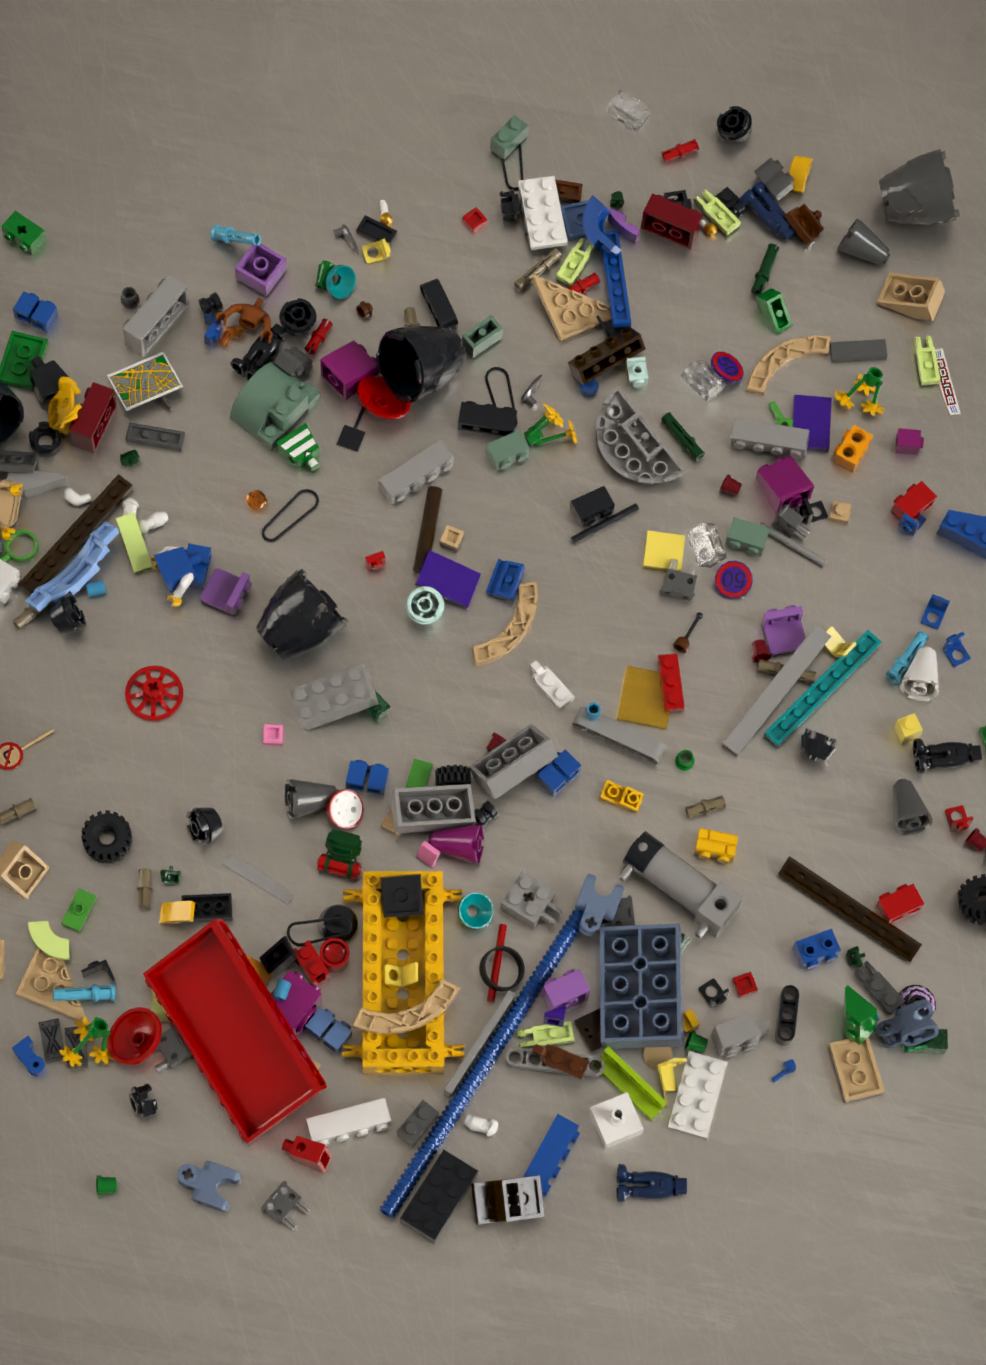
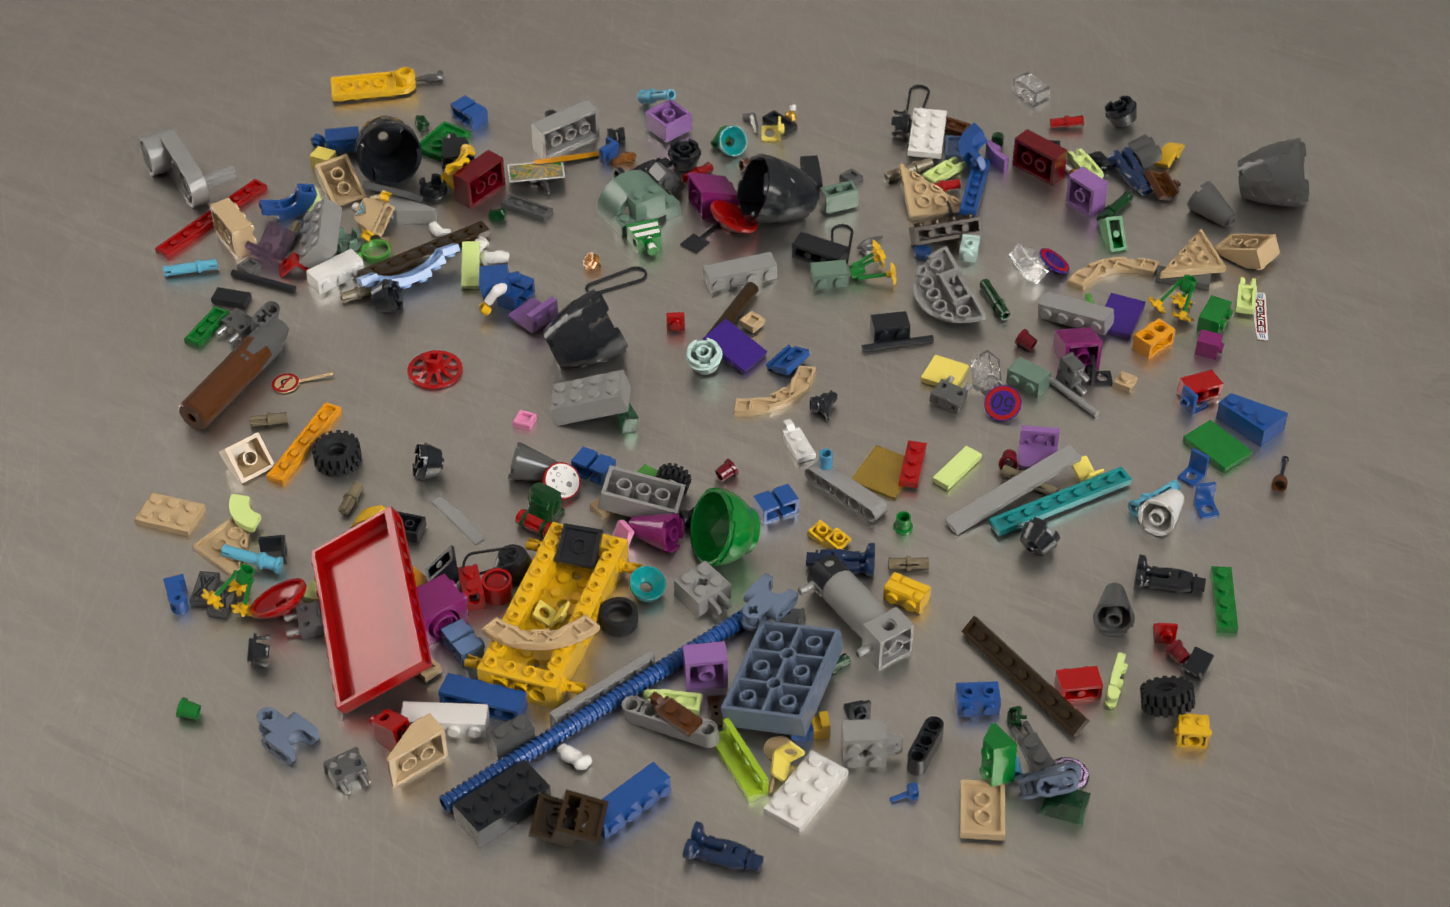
camera: 25 degrees right, 25 degrees down
green brick [1,210,46,254] -> none
bright green plate [61,888,97,933] -> none
dark azure hinge [86,580,106,597] -> none
dark green piece [160,866,181,885] -> none
dark orange piece [215,298,273,344] -> none
dark azure hinge [272,979,291,1002] -> none
red tile [462,207,488,233] -> none
light grey brick [468,724,558,799] -> none
black tyre [479,946,525,992] -> none
red bar [487,924,507,1002] -> none
sand green brick [490,114,528,160] -> none
dark purple slope [544,1006,566,1027] -> none
white brick [589,1092,644,1149] -> none
reddish brown hinge [673,612,703,653] -> none
green piece [685,1030,708,1053] -> none
red tile [732,972,758,998] -> none
light yellow brick [894,713,923,744] -> none
none -> light orange tile [266,402,342,486]
none -> tan slope [386,713,448,788]
none -> blue brick [438,673,528,722]
none -> light orange sticker [534,151,599,164]
none -> black tyre [599,597,638,636]
none -> green piece [690,487,760,567]
none -> dark blue piece [806,543,875,576]
none -> black animal [809,390,838,421]
none -> dark grey tile [839,168,863,185]
none -> yellowish green tile [932,446,982,491]
none -> medium lavender brick [1065,167,1108,218]
none -> yellowish green hinge [1104,652,1128,710]
none -> tan tile [1160,229,1226,279]
none -> green tile [1183,420,1252,473]
none -> green brick [1197,295,1233,334]

